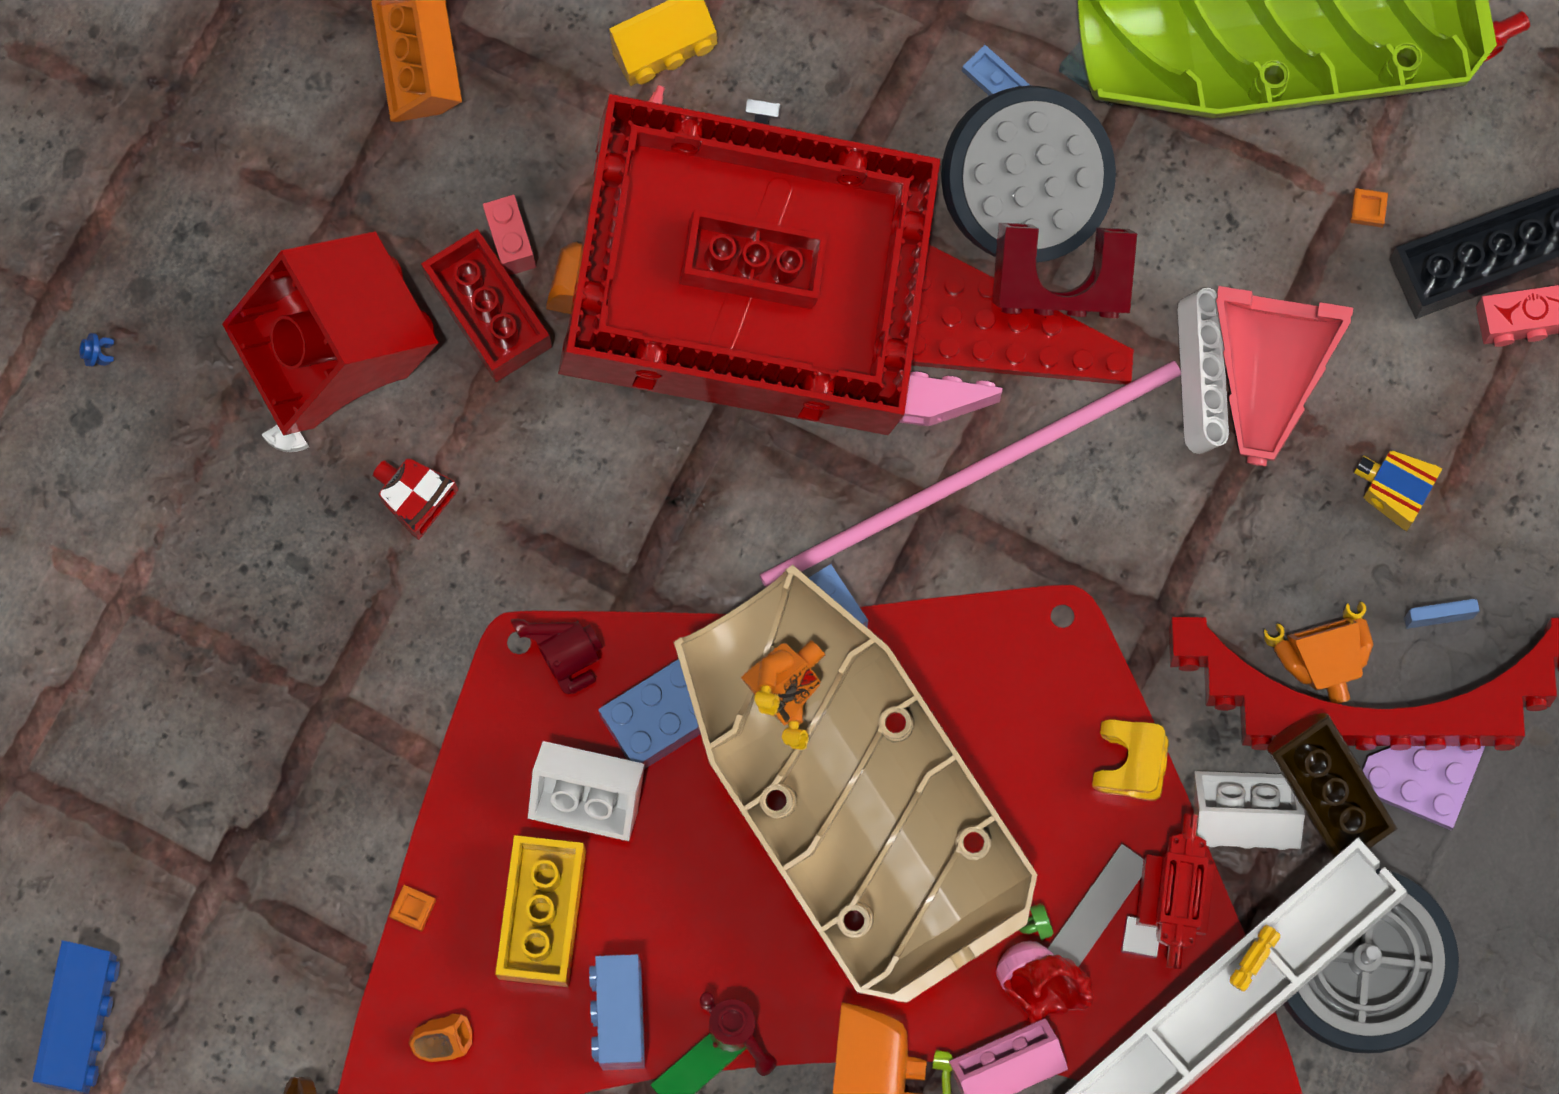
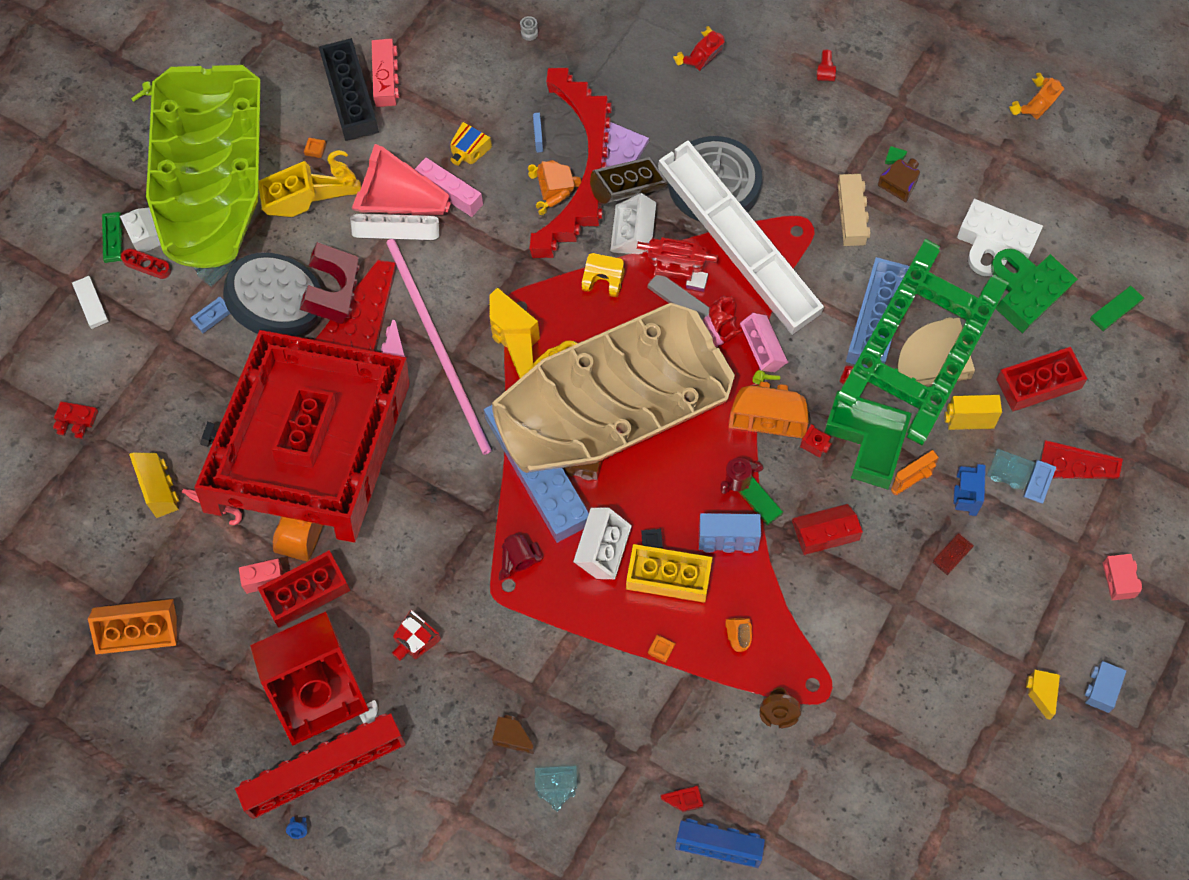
camera: 85 degrees left, 10 degrees down
orange torso [741,640,825,750] -> none
yellow axle [1229,925,1281,992] -> none
none -> red brick [235,713,406,819]
none -> yellow slope [259,150,361,217]
none -> bright pink brick [414,158,483,217]
none -> yellow slope [490,288,577,378]
none -> reddish brown slope [492,715,535,754]
none -> clear light blue slope [535,766,577,812]
none -> black tile [641,529,663,549]
none -> red tile [660,786,703,812]

